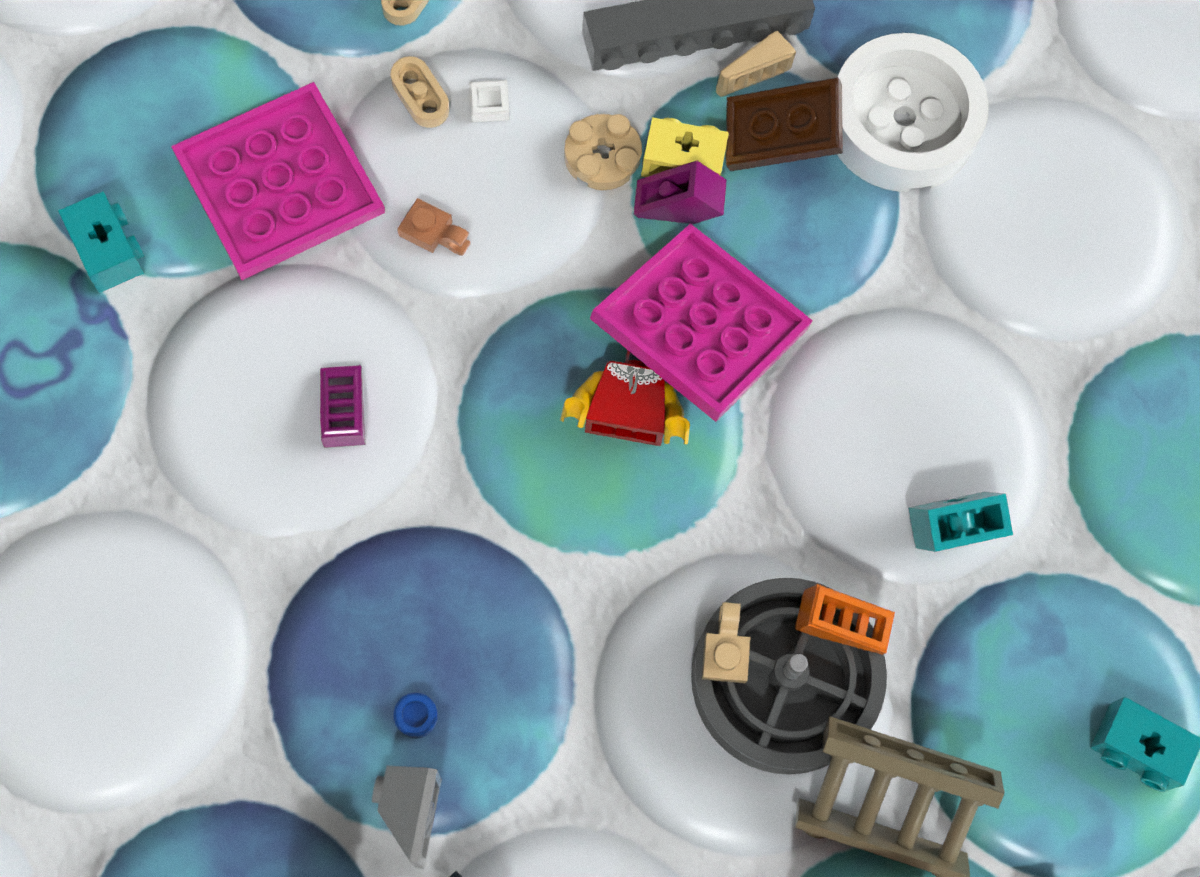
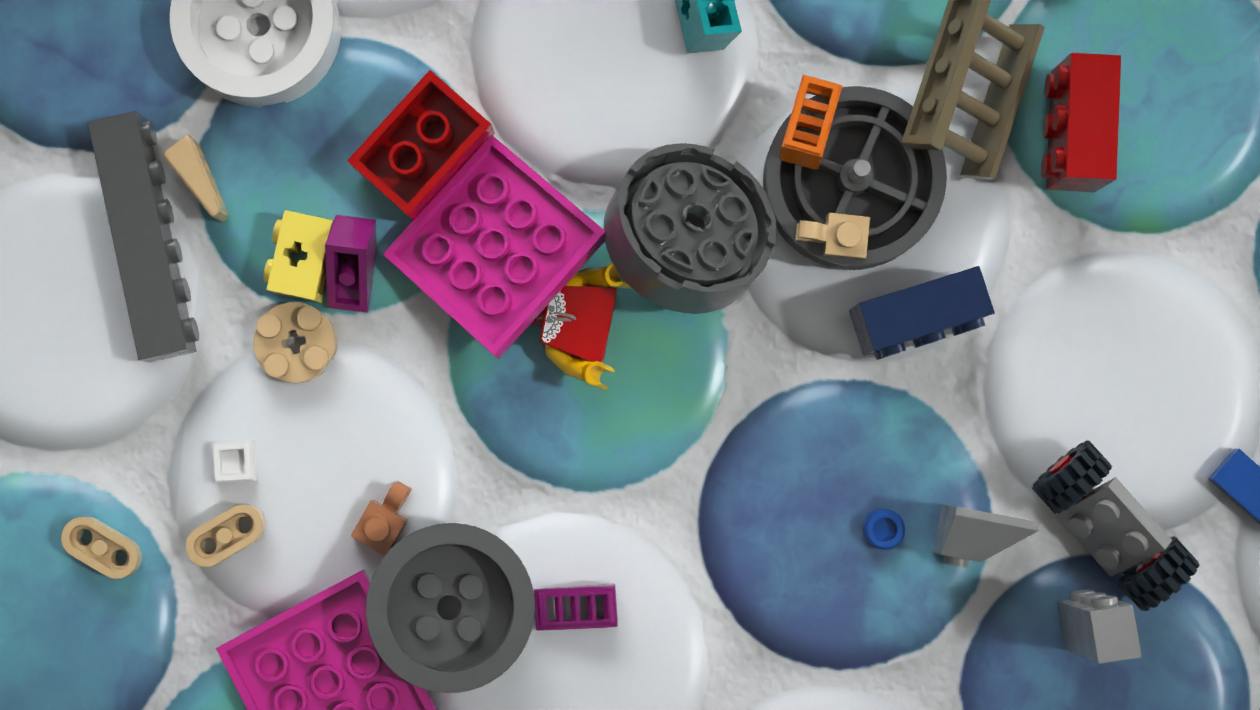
camera: 80 degrees left, 15 degrees up
reddish brown tile [726,77,843,172] -> none
none -> red brick [347,70,495,221]
none -> dark grey brick [366,523,535,693]
none -> dark grey brick [604,143,777,314]
none -> dark blue brick [849,266,995,360]

